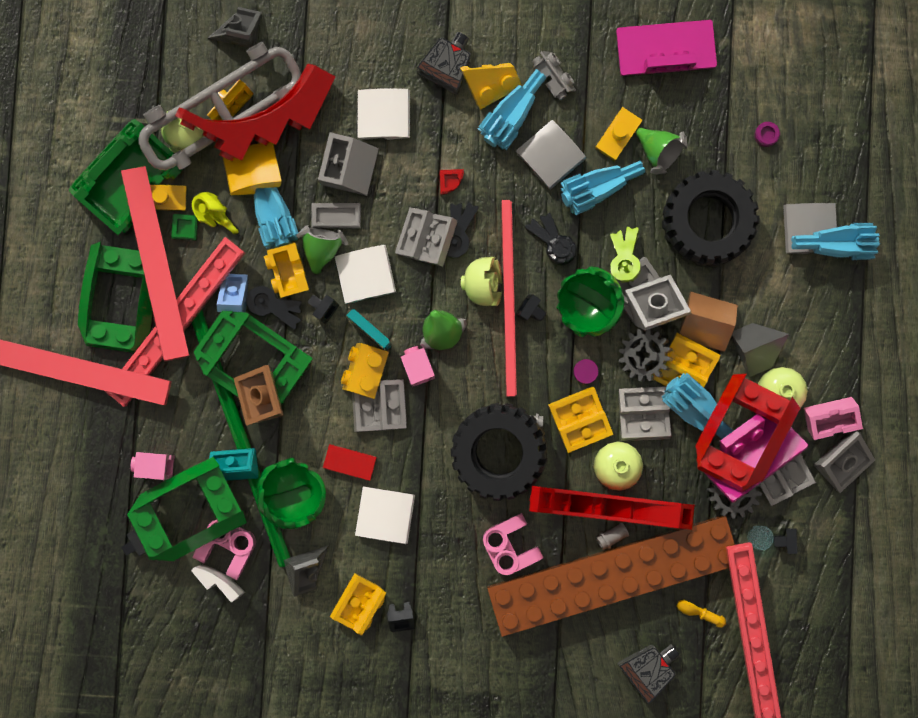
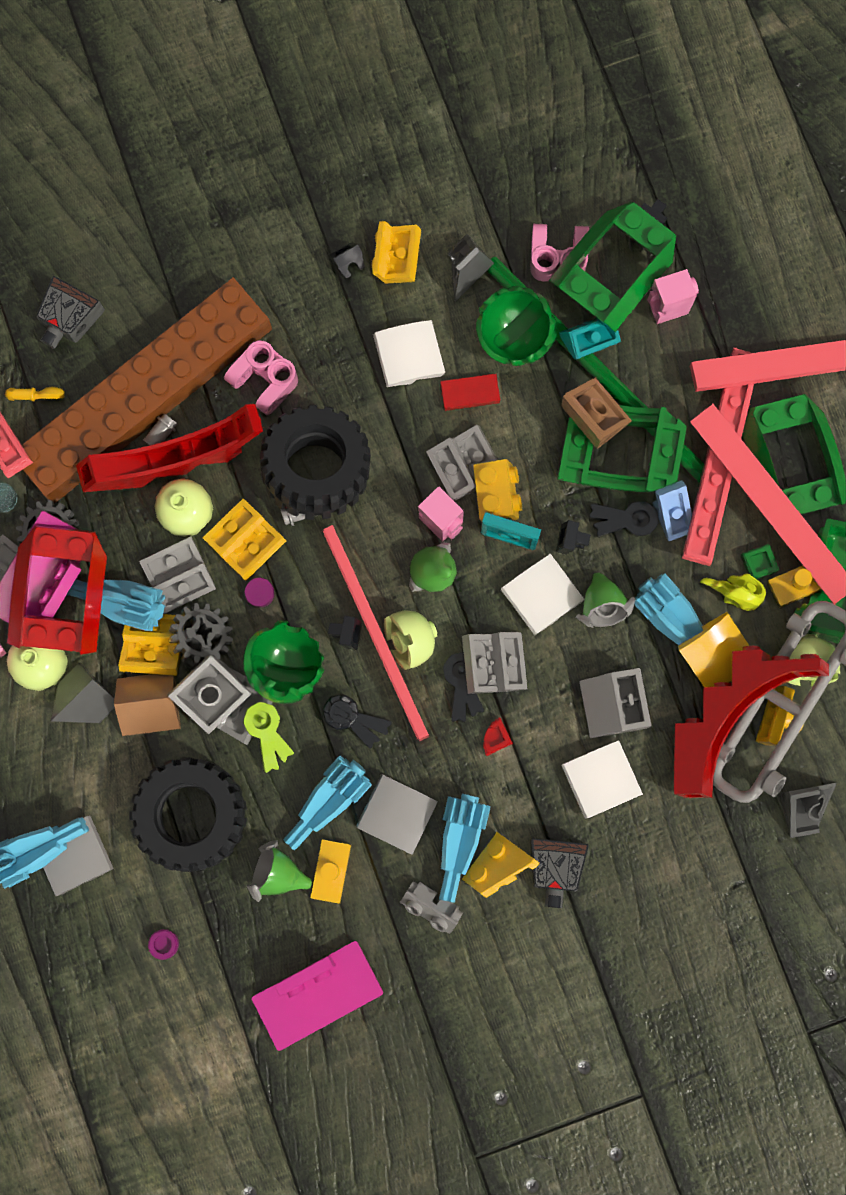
camera: 165 degrees right, 5 degrees down
white slope [191,564,245,603] -> none
yellow cylinder [264,243,309,298] -> none
light grey tile [311,203,361,228] -> none

